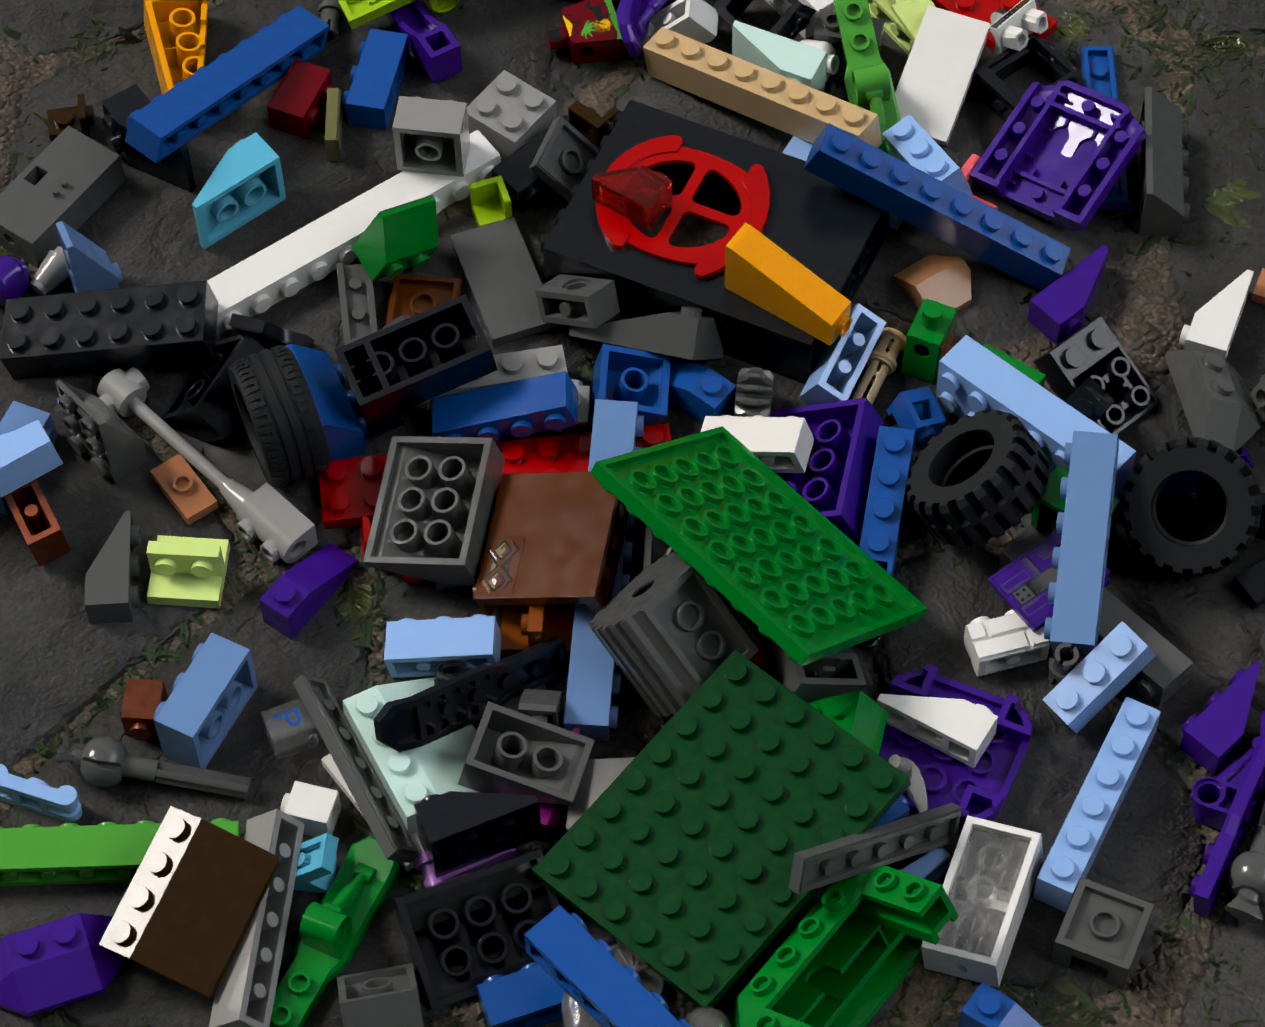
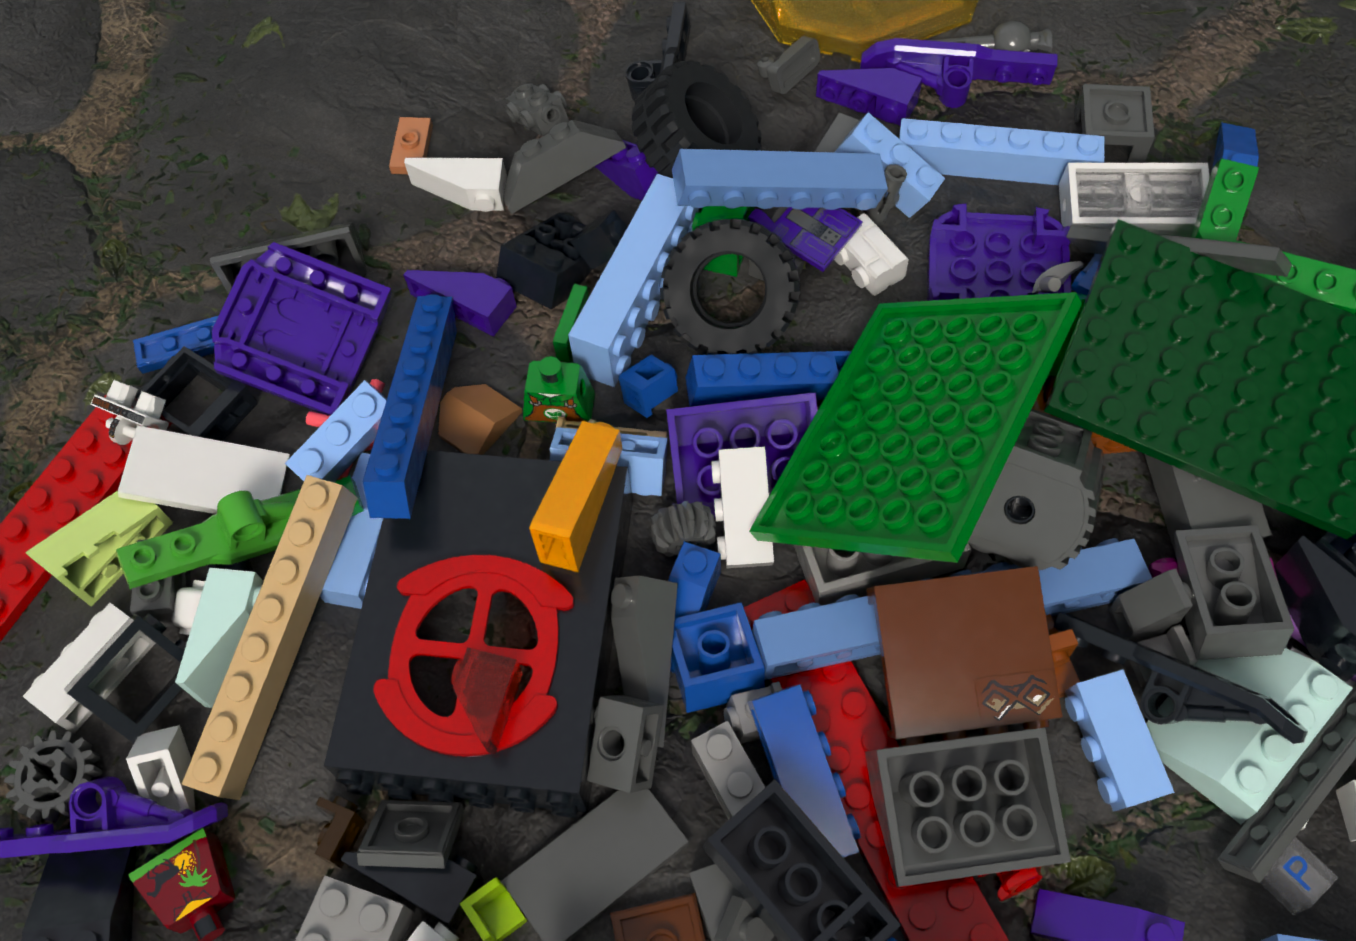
camera: 105 degrees left, 5 degrees up
white slope [877,694,998,768] -> none

